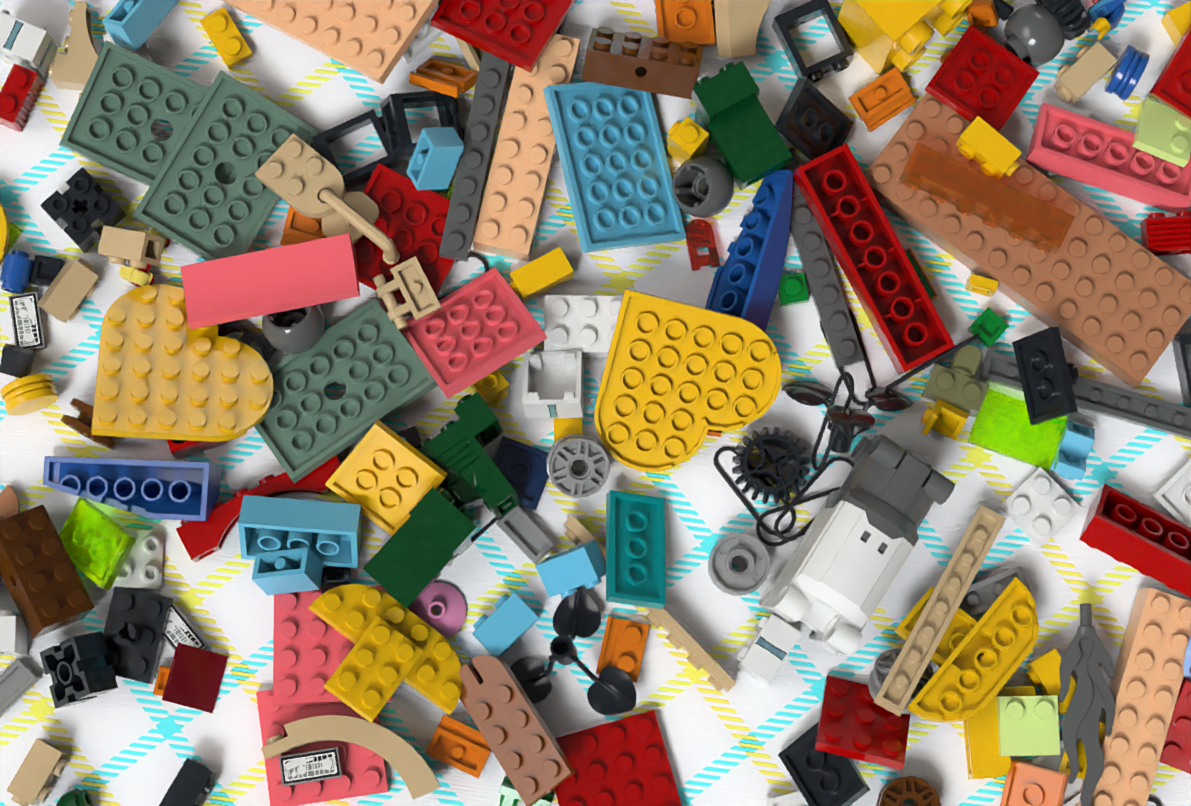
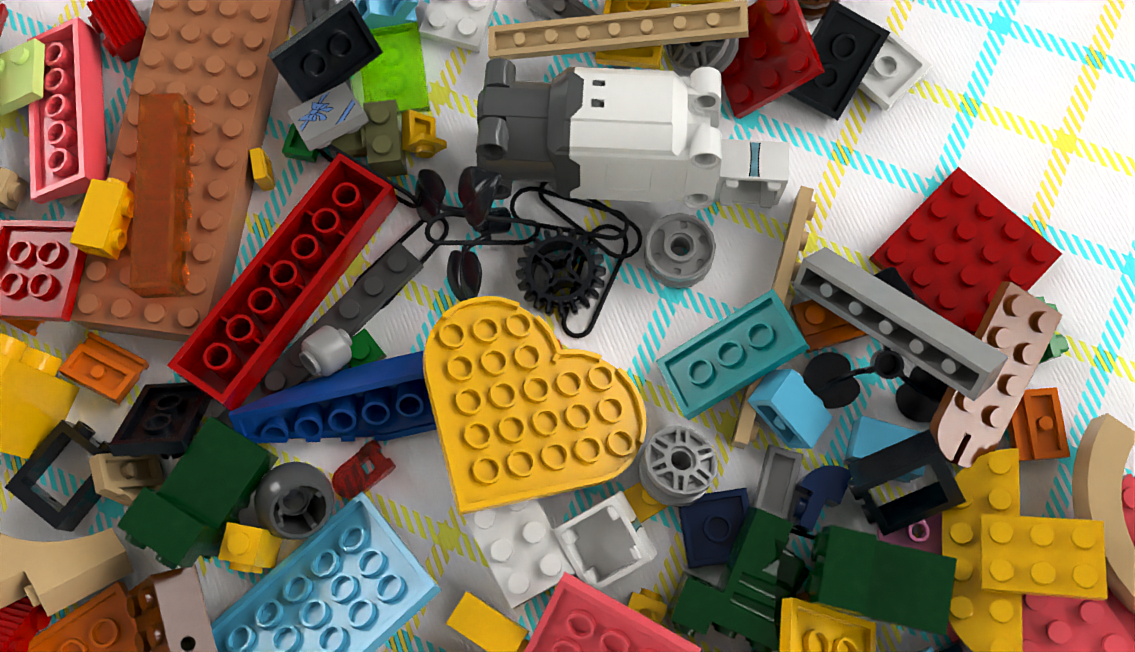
camera: 110 degrees left, 5 degrees down
none -> tan wing [89,453,164,507]
none -> light grey tile [287,82,369,151]
none -> light grey head [299,325,352,377]
none -> light grey brick [792,247,1008,401]
none -> dark blue brick [792,465,852,533]
none -> black window [847,429,966,536]

